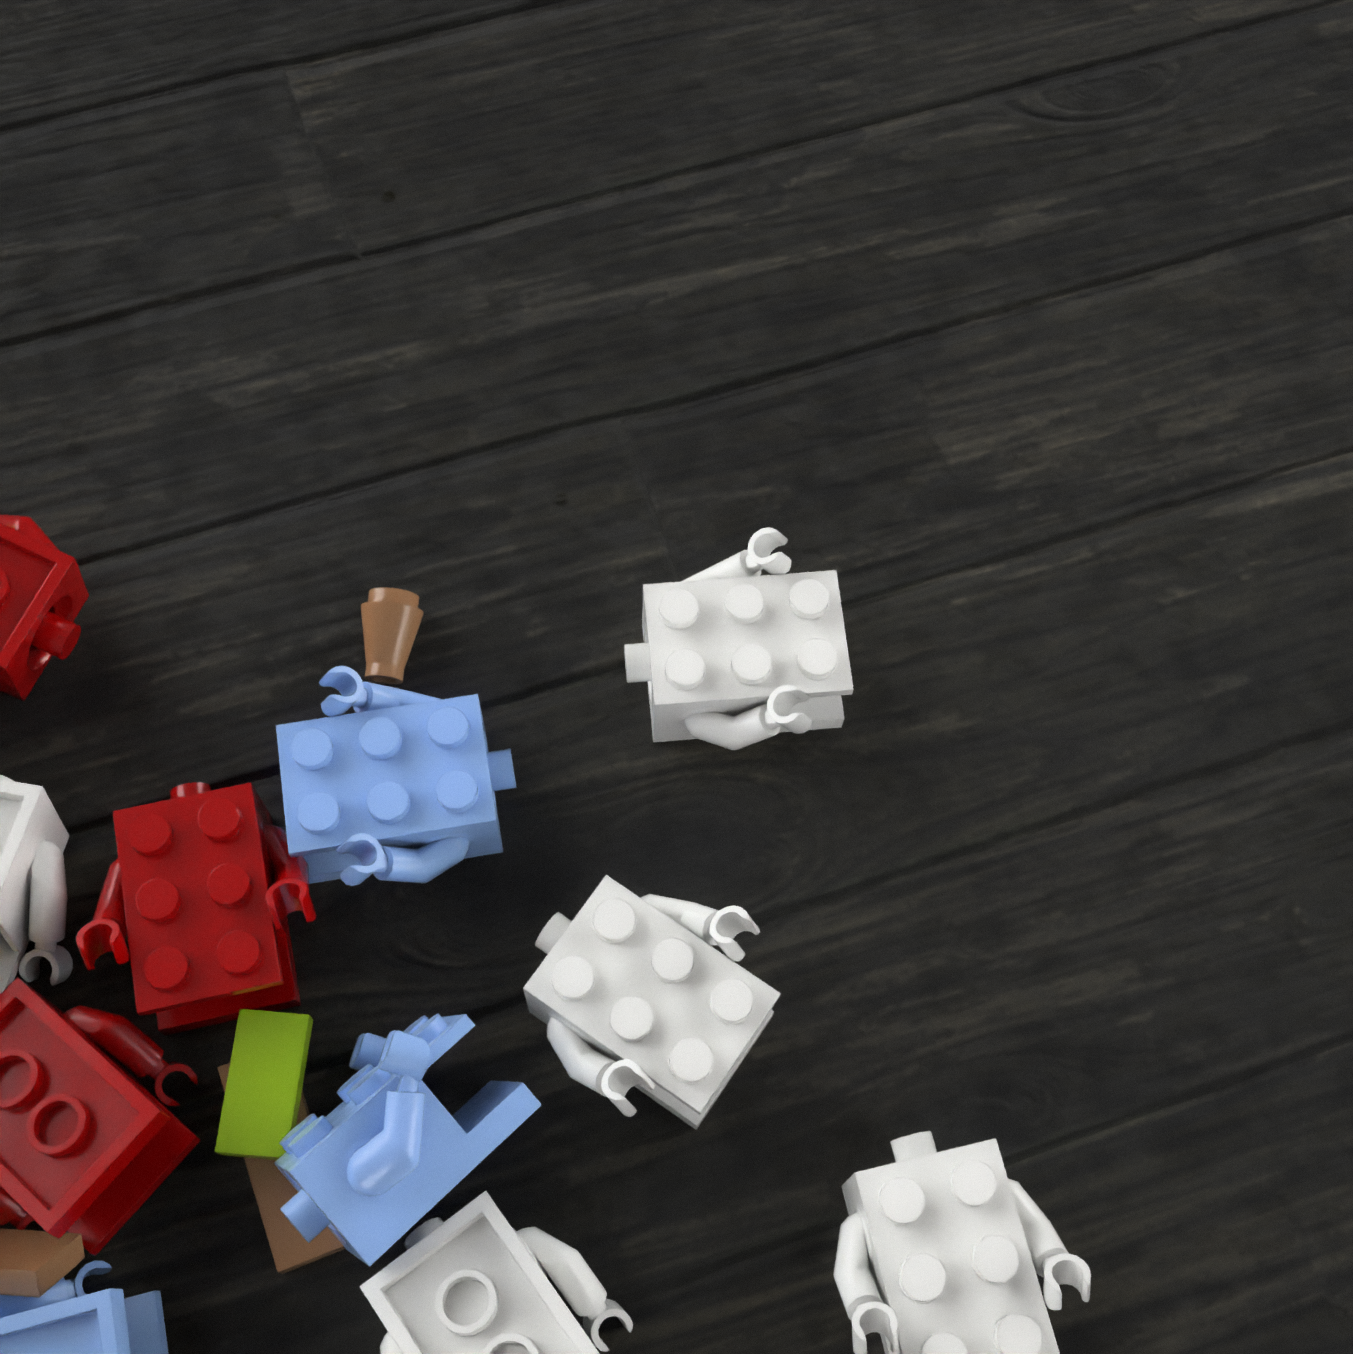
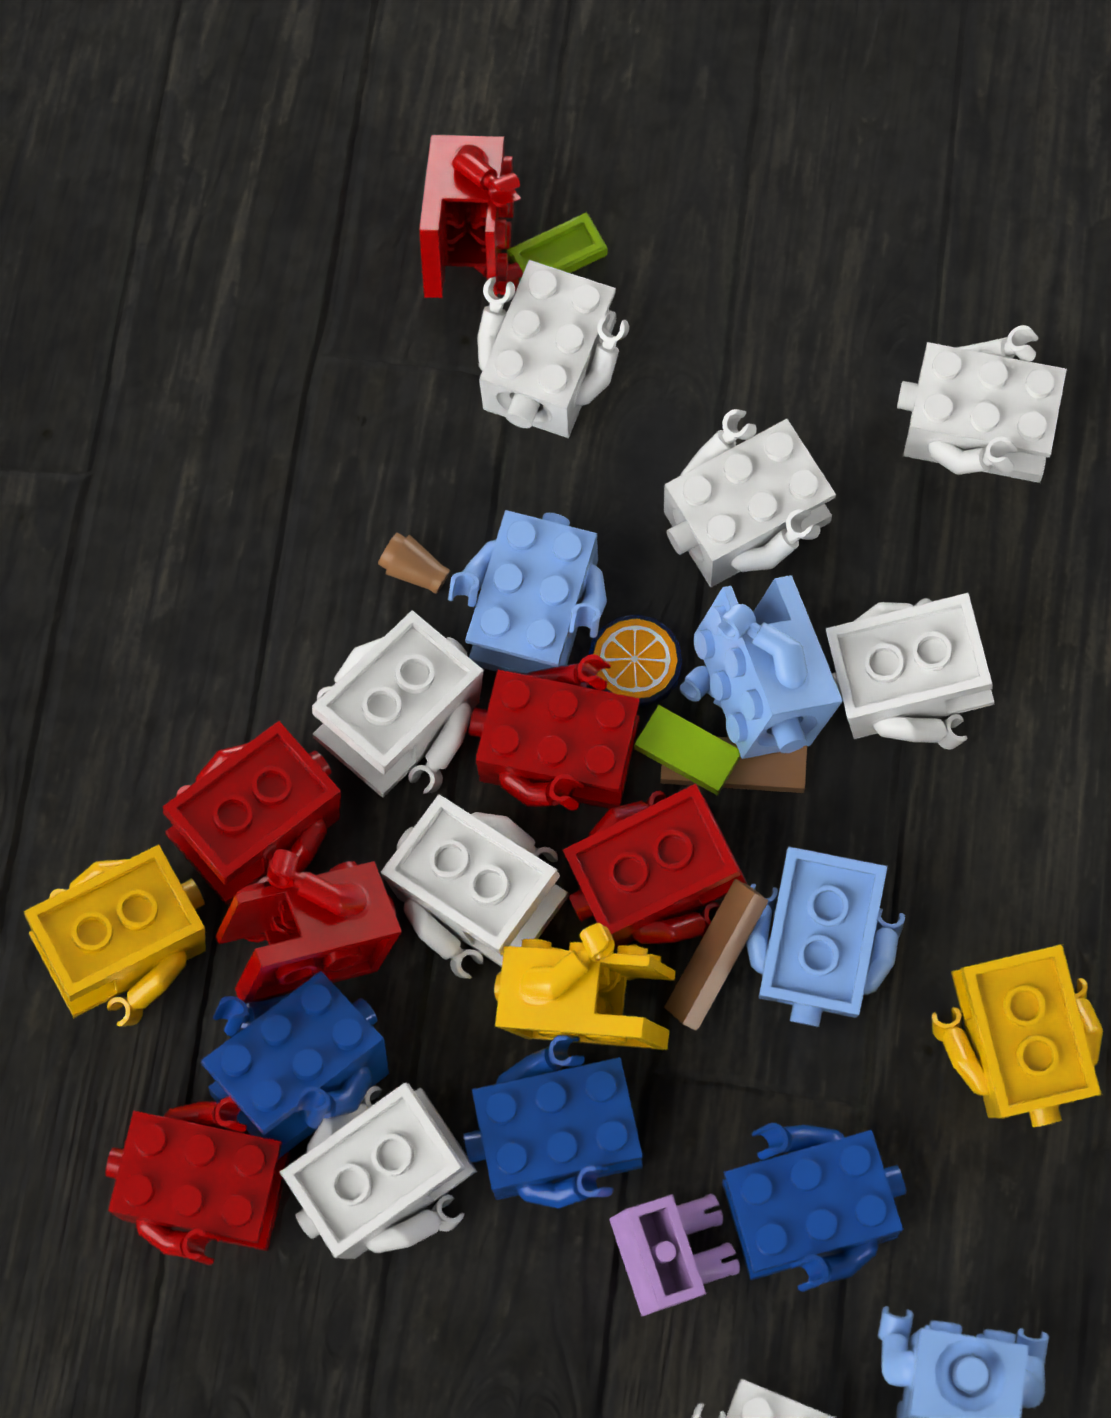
camera: 55 degrees left, 5 degrees up
none -> white torso [312,610,484,798]
none -> red torso [419,135,523,298]
none -> lime tile [507,212,608,280]
none -> light orange tile [589,614,683,708]

